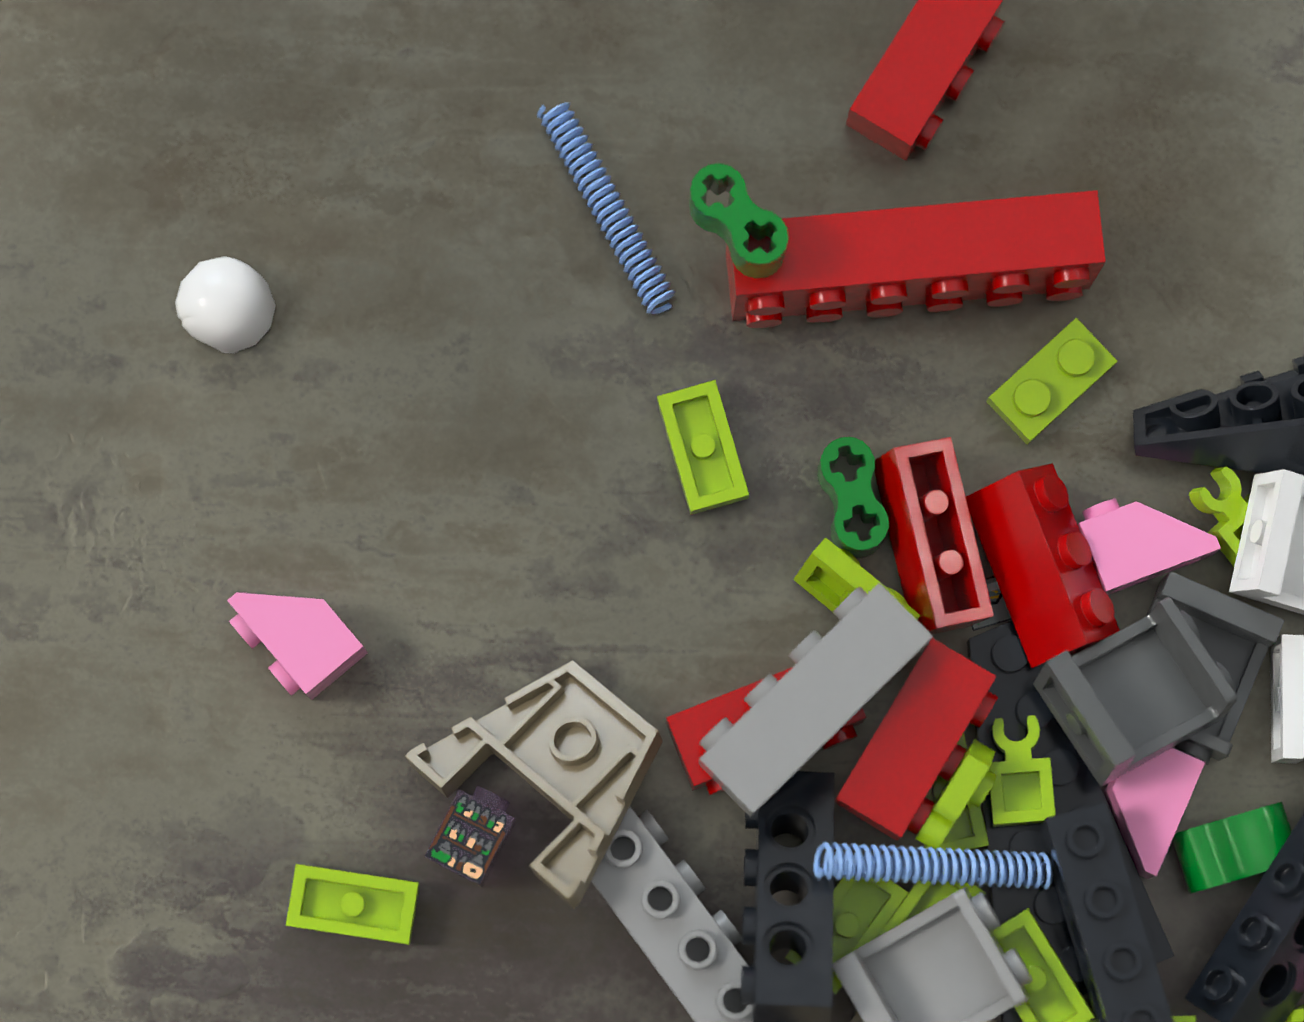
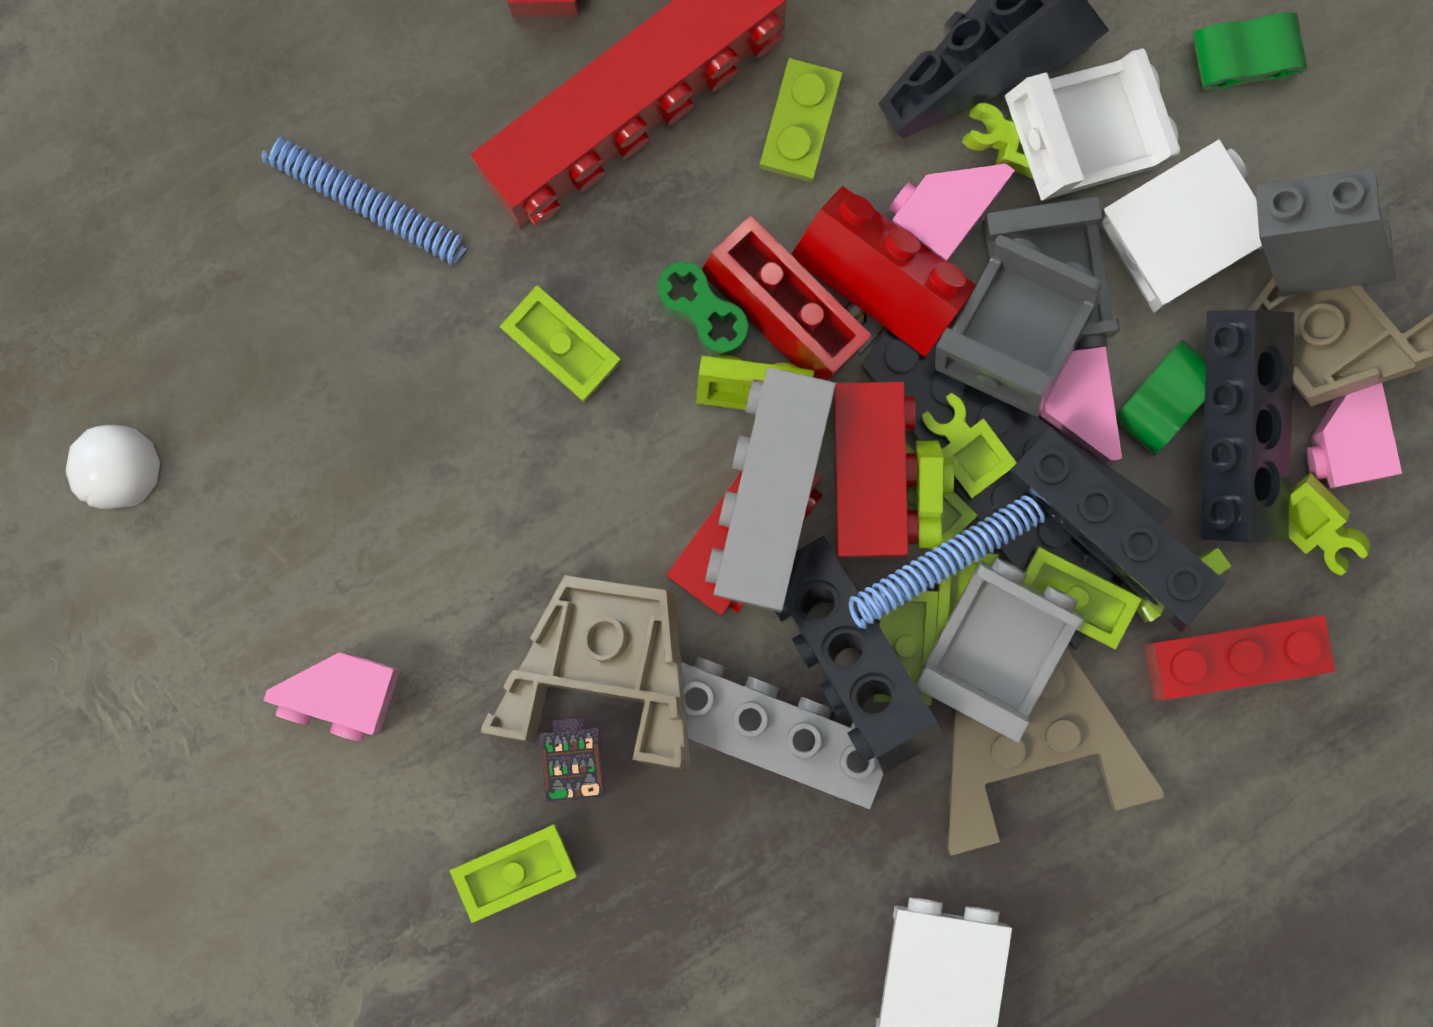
camera: 25 degrees left, 5 degrees up
green axle [689,163,789,278] -> none

